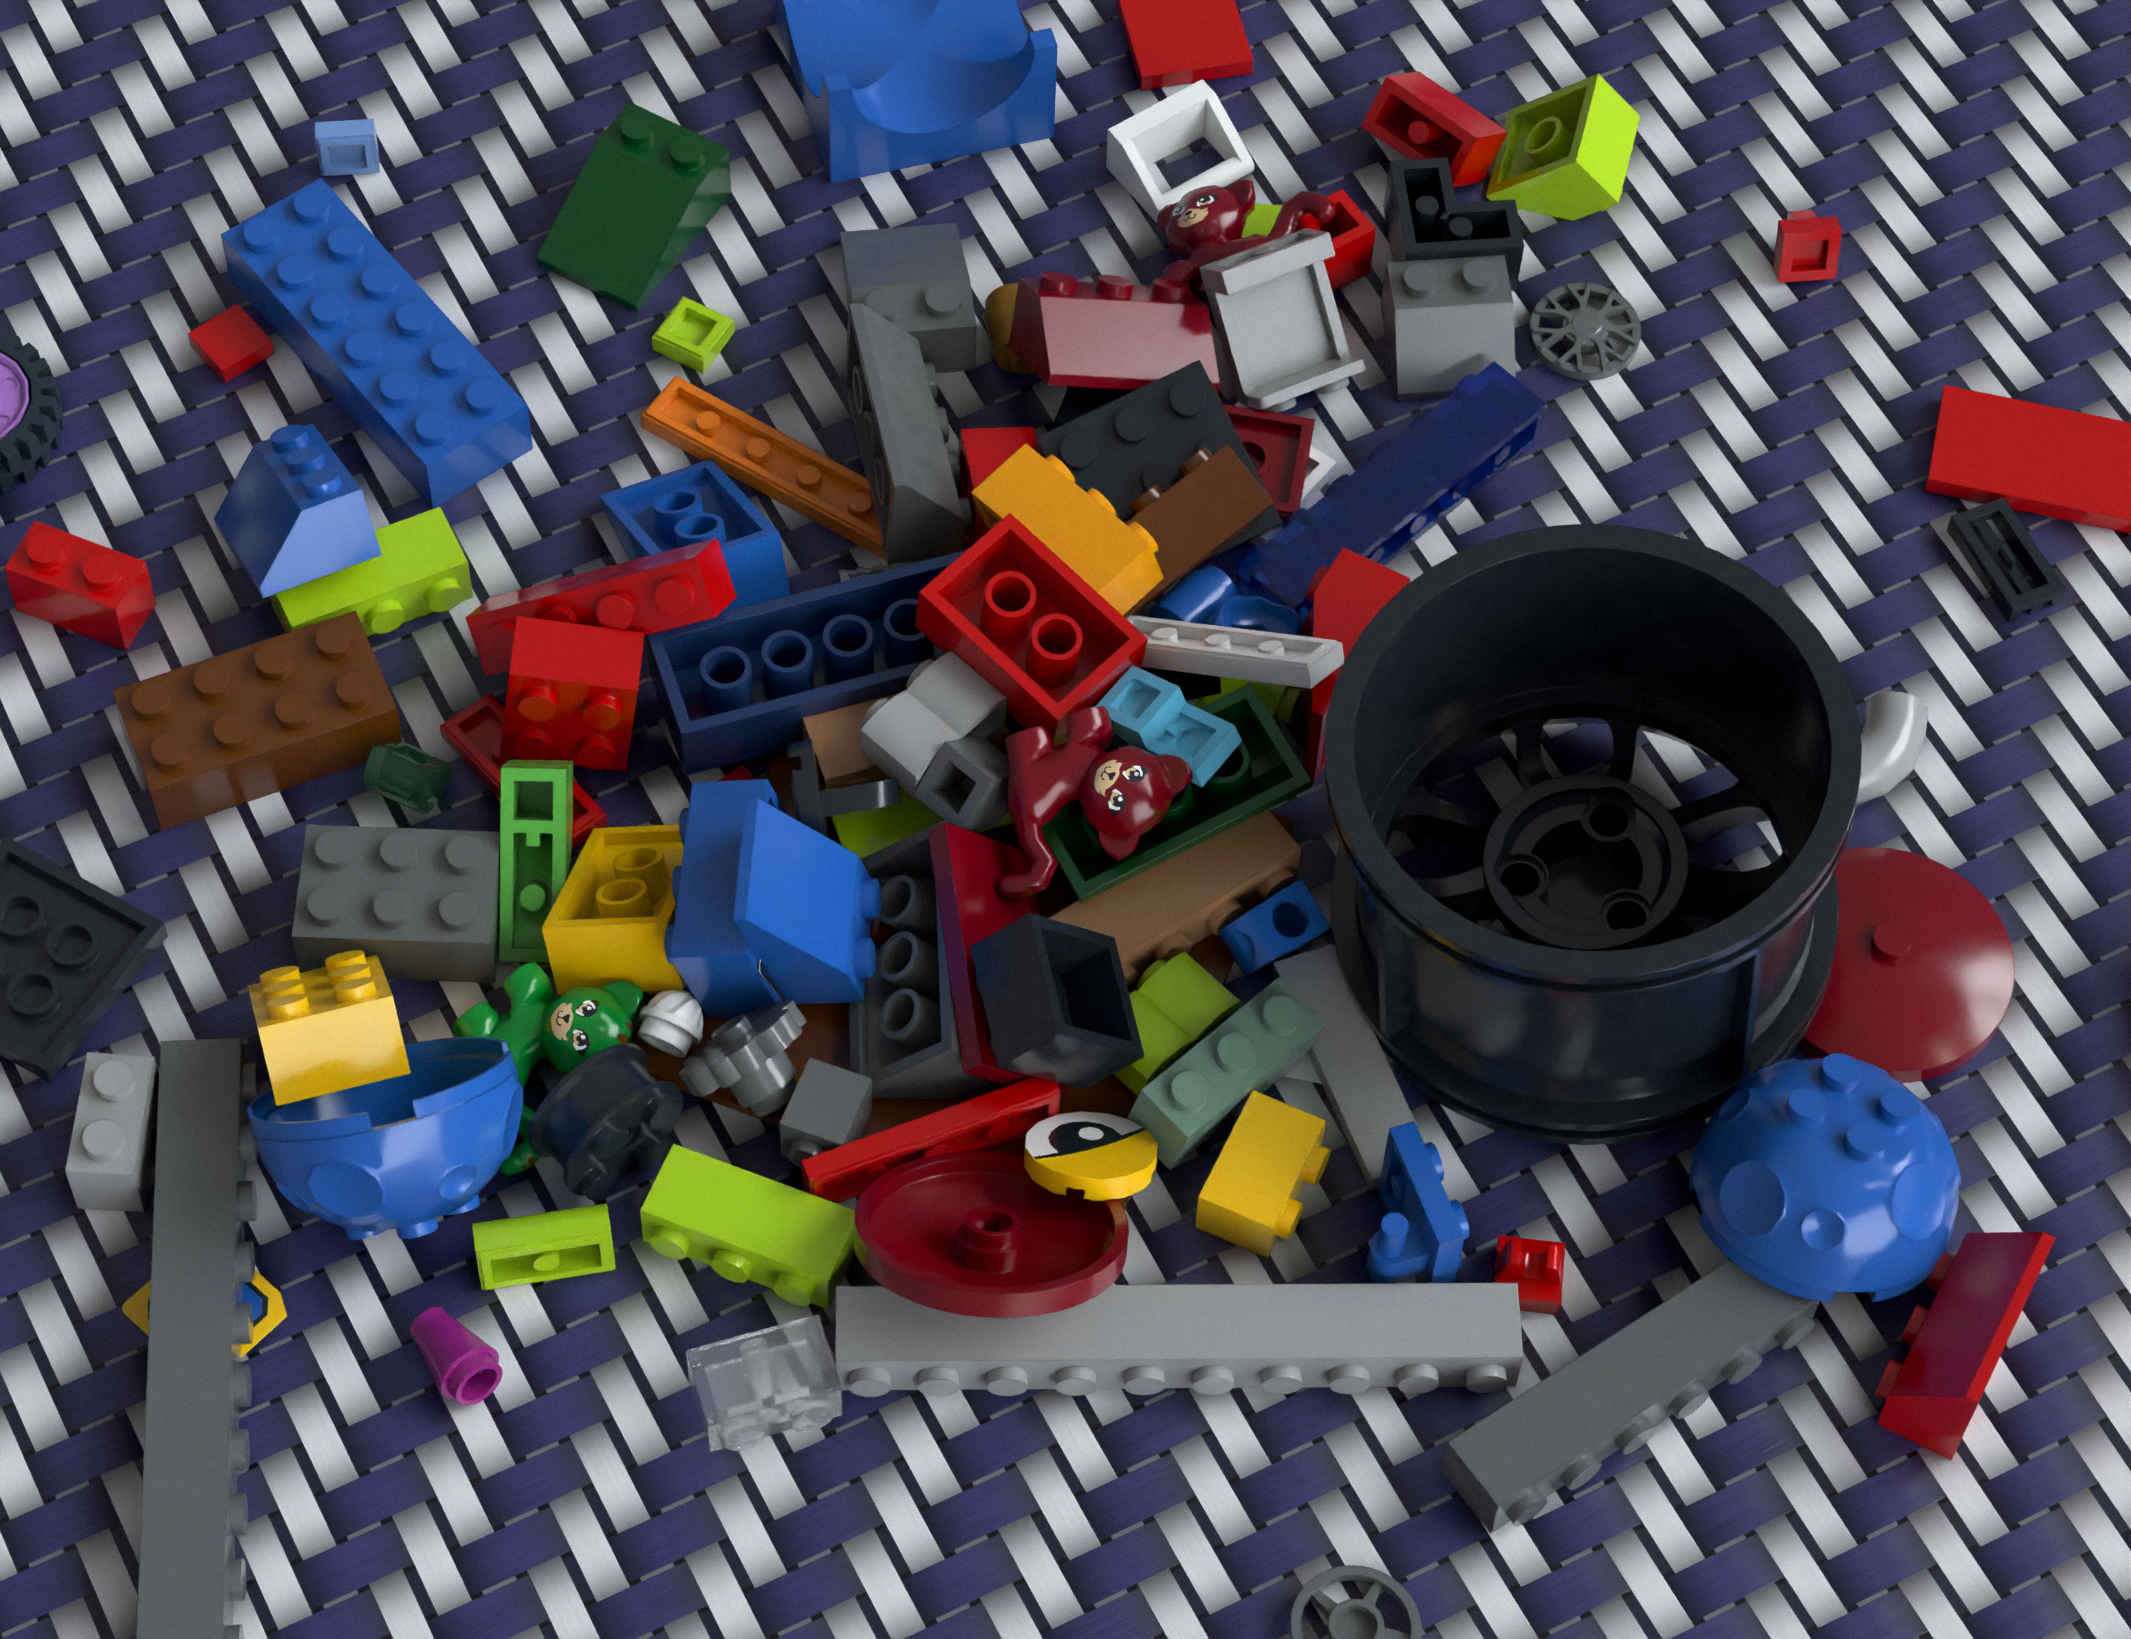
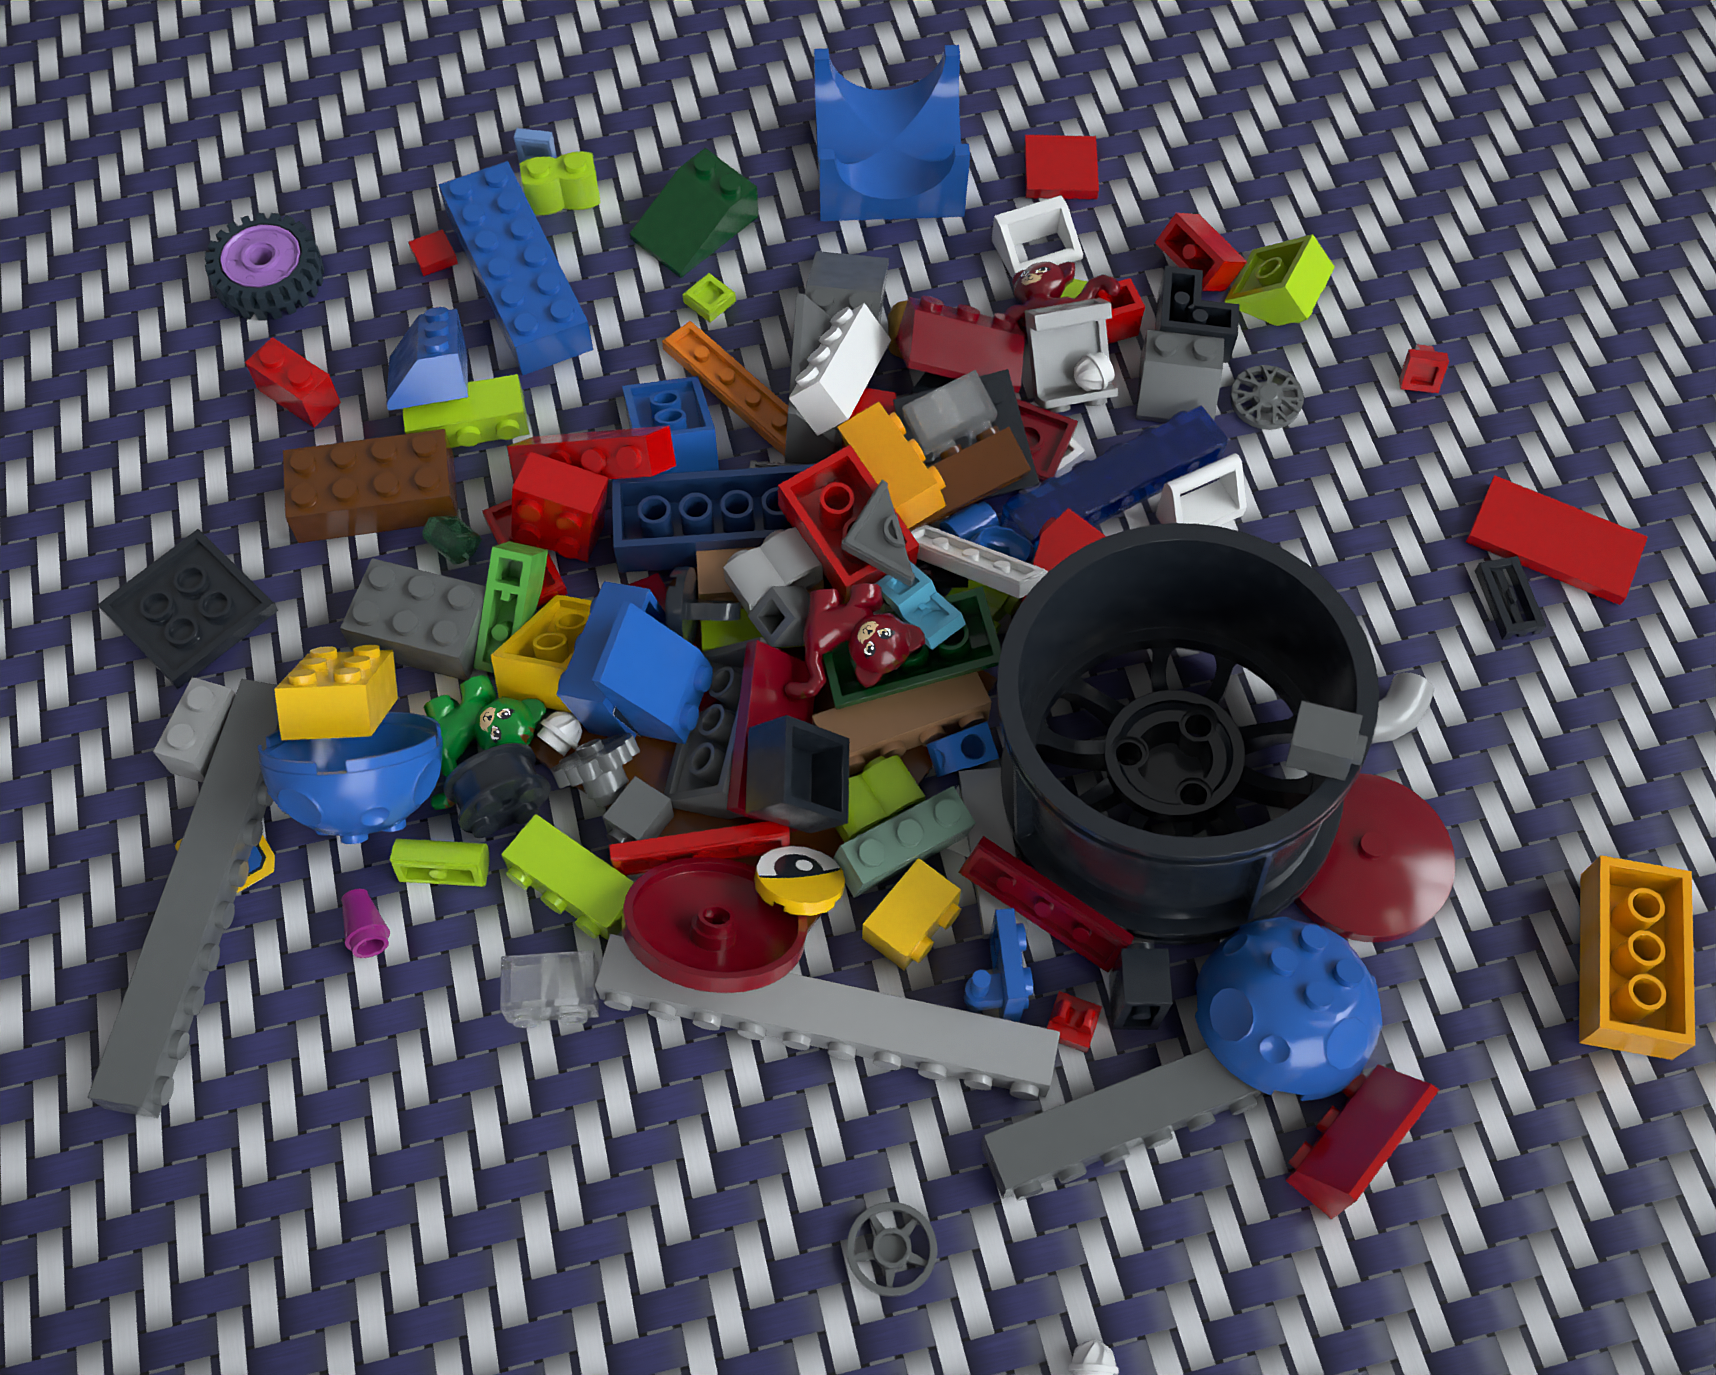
camera: 15 degrees right, 5 degrees up
none -> lime brick [519,151,601,215]
none -> white brick [789,303,891,436]
none -> dark grey tile [841,480,915,587]
none -> clear brick [902,370,998,457]
none -> dark red tile [958,836,1135,973]
none -> white plate [1074,352,1114,391]
none -> black brick [1109,943,1172,1030]
none -> white tile [1156,453,1247,526]
none -> dark grey brick [1285,701,1368,781]

